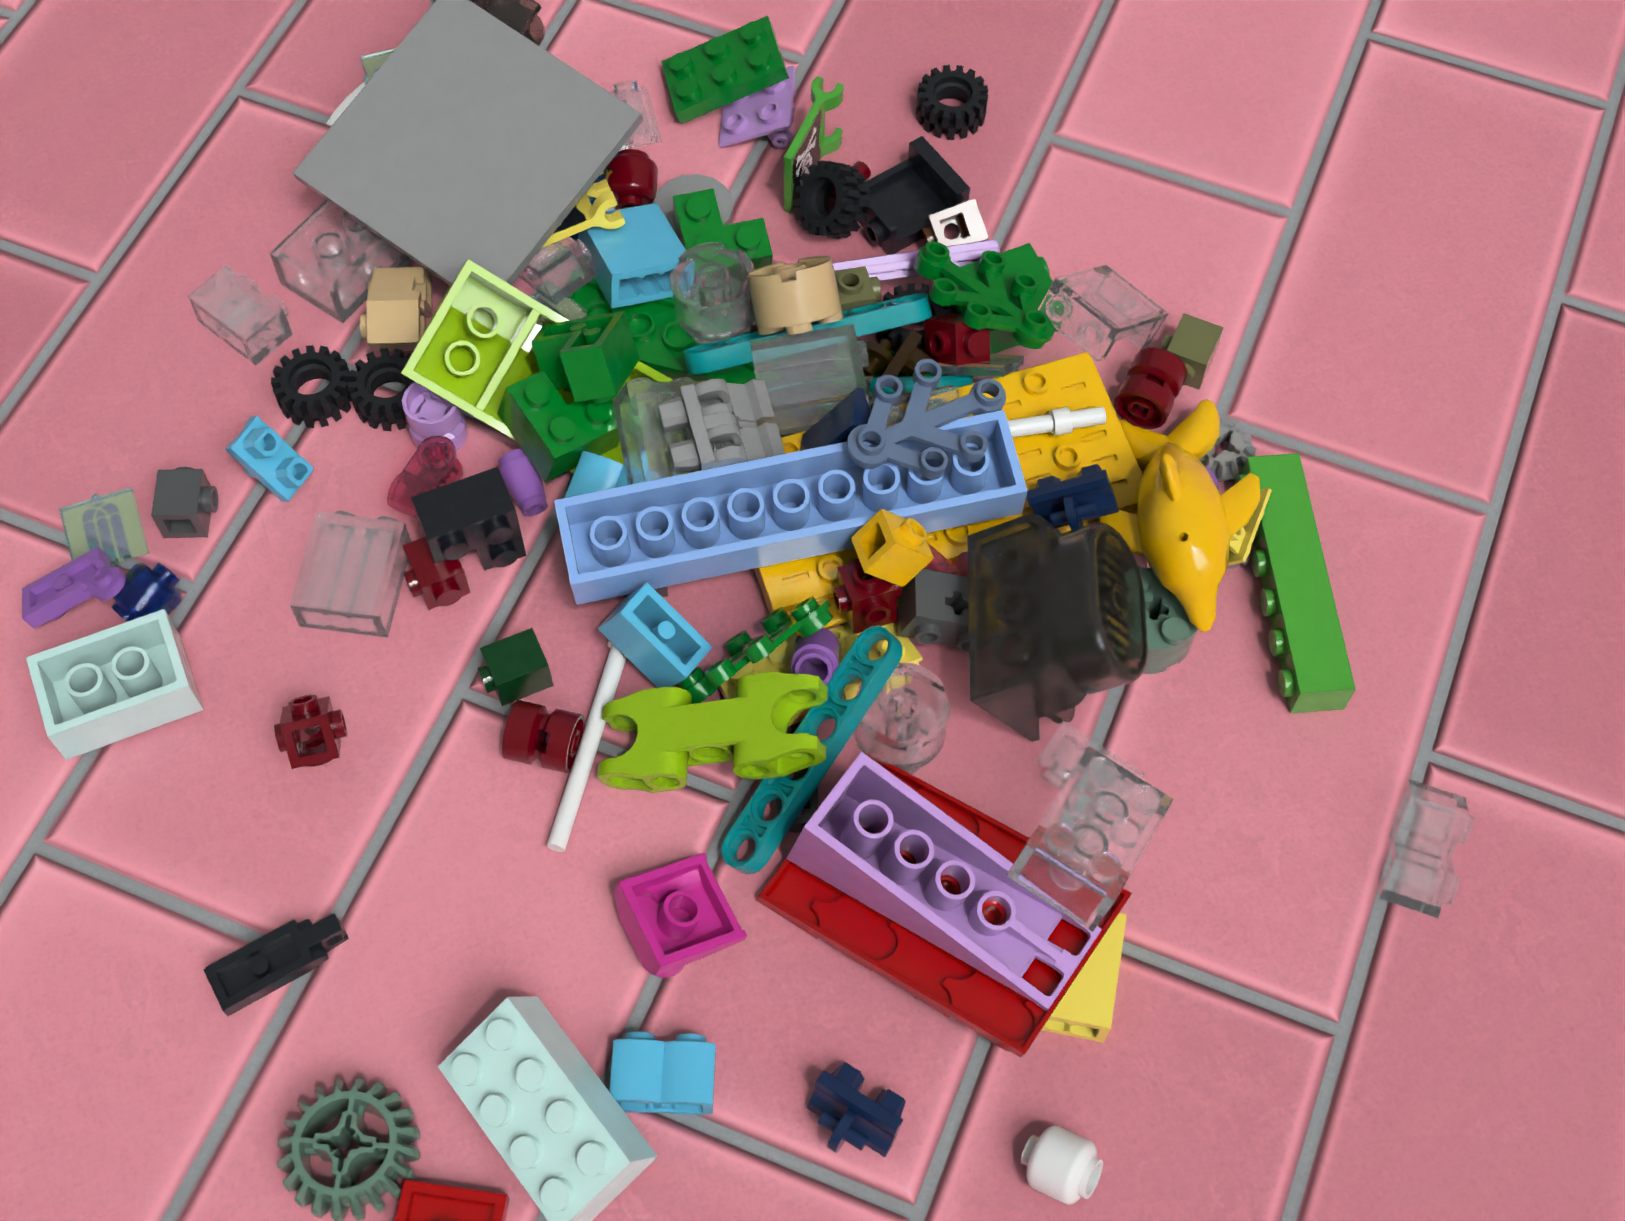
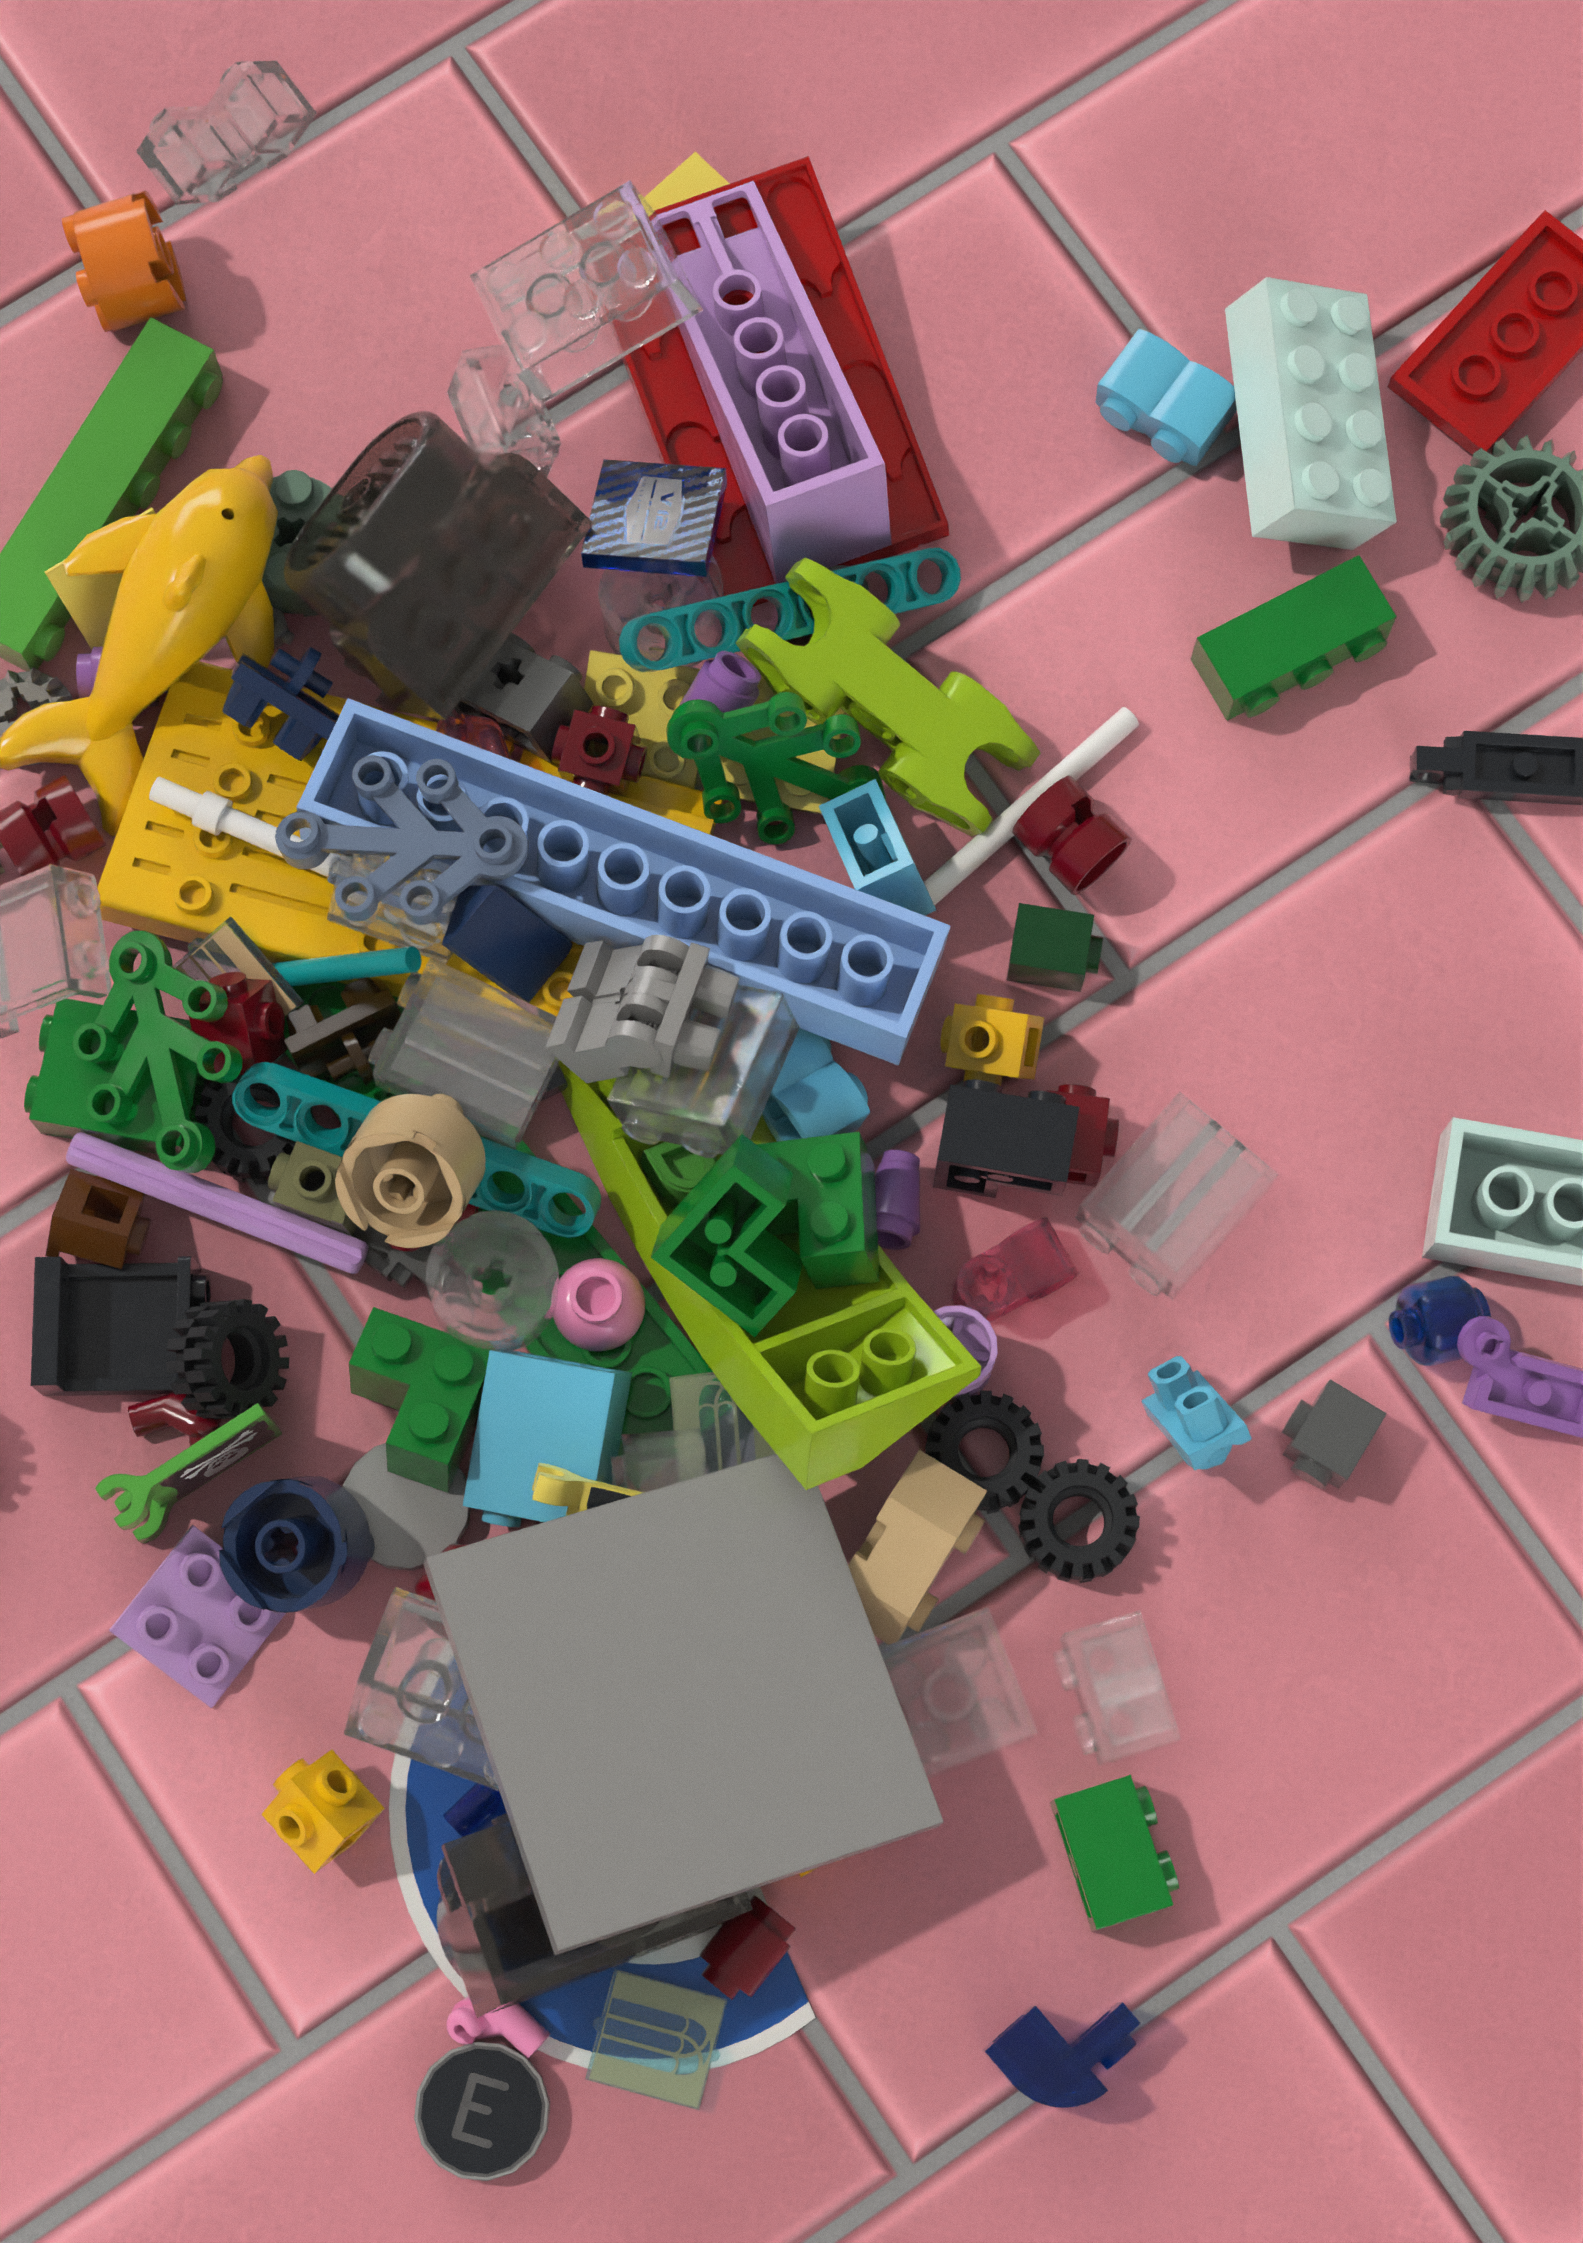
camera: 145 degrees left, 15 degrees up
clear light blue piece [59,487,150,567] -> none
dark red brick [274,695,347,769] -> none
dark pink slope [614,853,747,978] -> none
green plate [661,15,789,124] -> none
dark blue hips [807,1062,906,1157] -> none
yellow brick [851,509,934,587] -> none
white head [1021,1125,1103,1205] -> none
none -> orange brick [62,190,186,332]
none -> dark blue brick [219,1476,375,1613]
none -> yellow brick [261,1749,385,1874]
none -> bright pink piece [552,1258,645,1351]
none -> tile [581,459,727,577]
none -> yellow brick [940,994,1044,1086]
none -> clear blue brick [982,2002,1141,2108]
none -> green brick [1050,1775,1179,1931]
none -> green brick [1191,555,1397,721]

